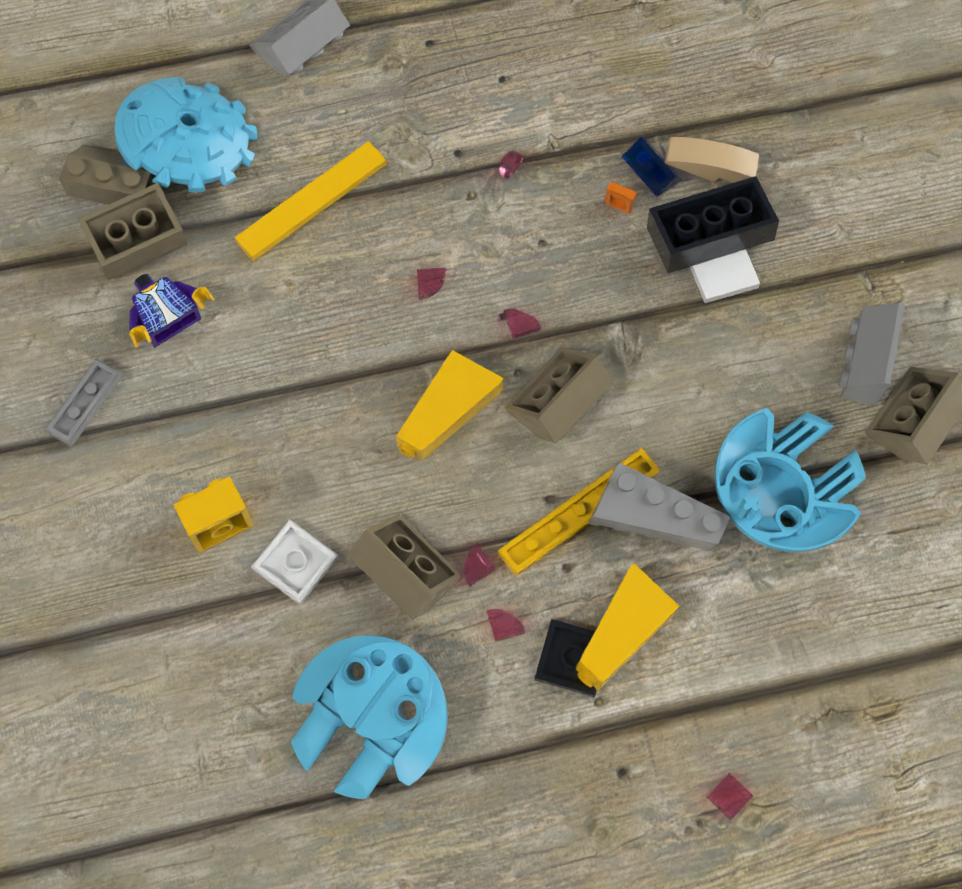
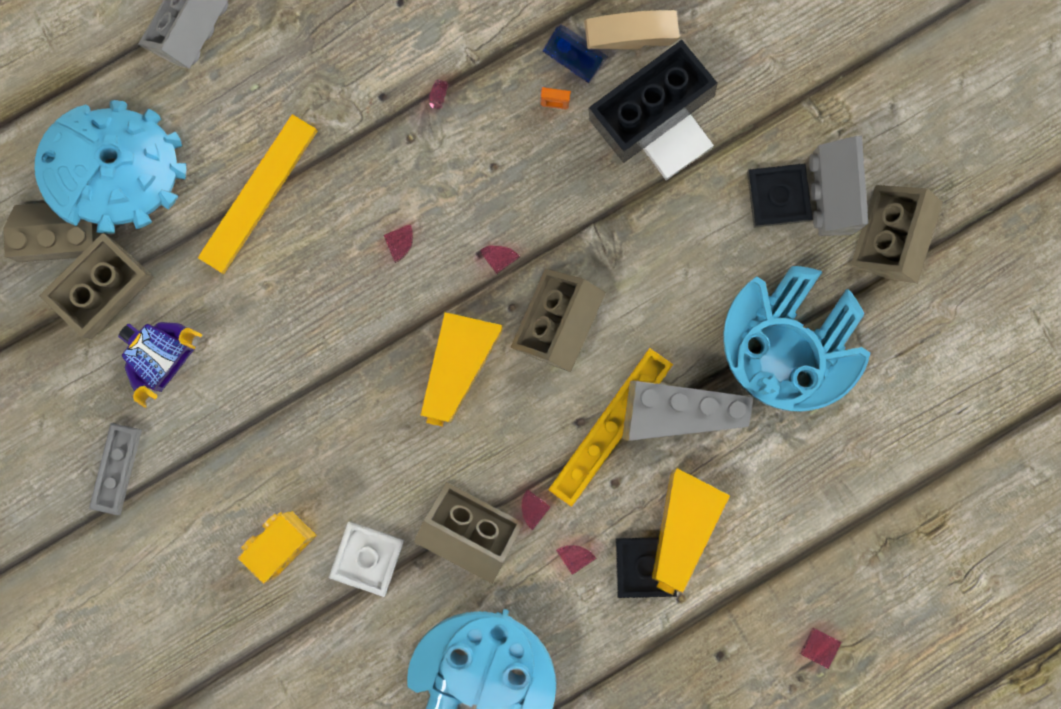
camera: 15 degrees left, 15 degrees up
none -> black tile [747,163,813,228]

